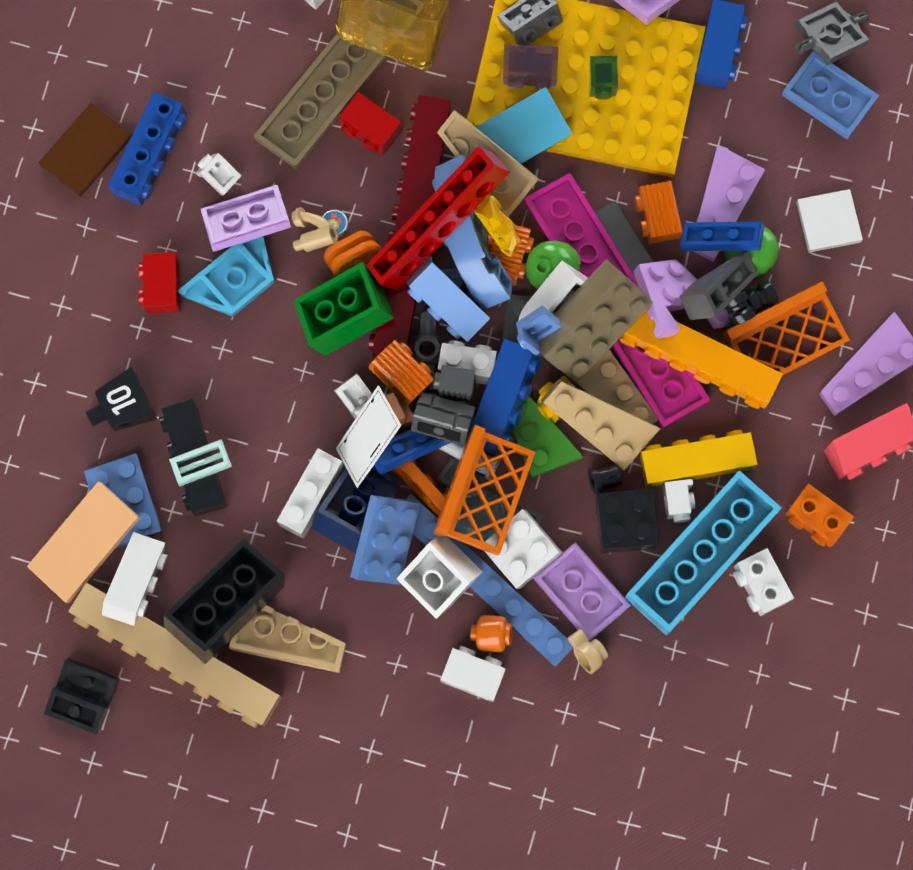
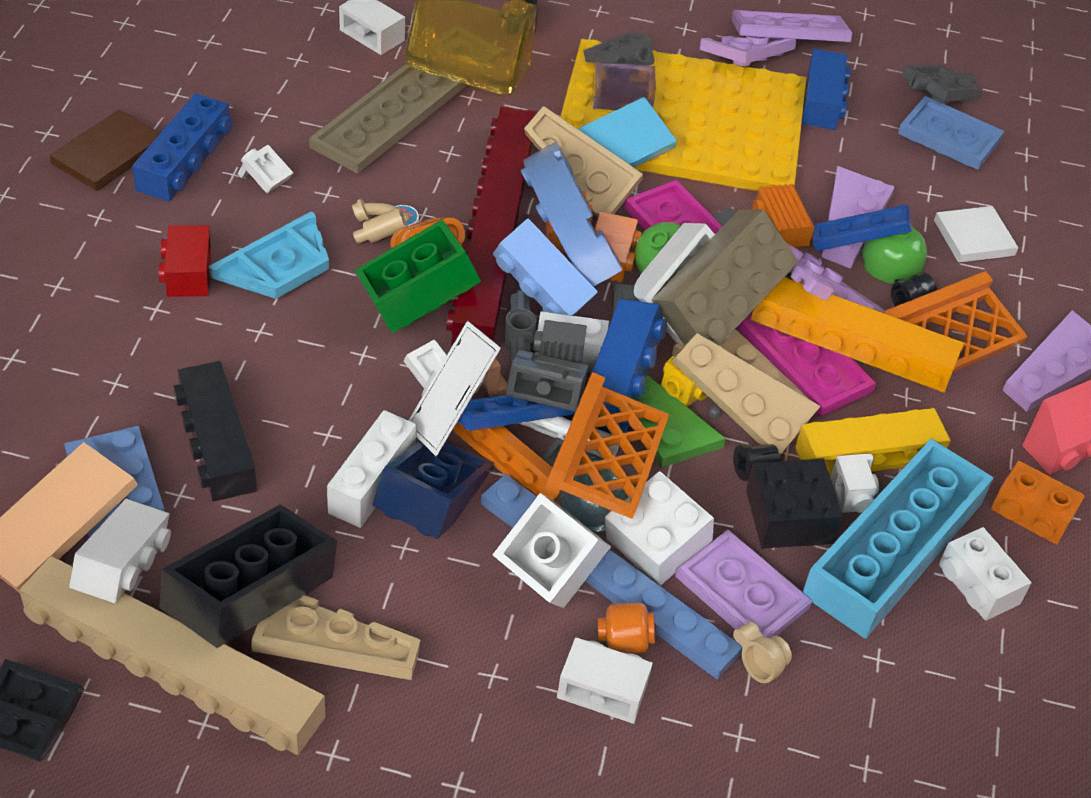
camera: 10 degrees left, 30 degrees down
black torso [86,367,157,431] -> none
light aqua tile [169,439,232,486] -> none
lavender tile [201,185,291,252] -> none
red brick [339,92,402,155] -> none
medium blue plate [350,495,420,585] -> none
red brick [366,146,510,290] -> none
orange brick [369,340,434,406] -> none
yellow plate [474,196,520,257] -> none
medium blue bracket [516,305,561,355] -> none
clear green brick [589,56,618,100] -> none
dark grey slope [679,251,758,320] -> none
black wheel [724,289,756,326] -> none

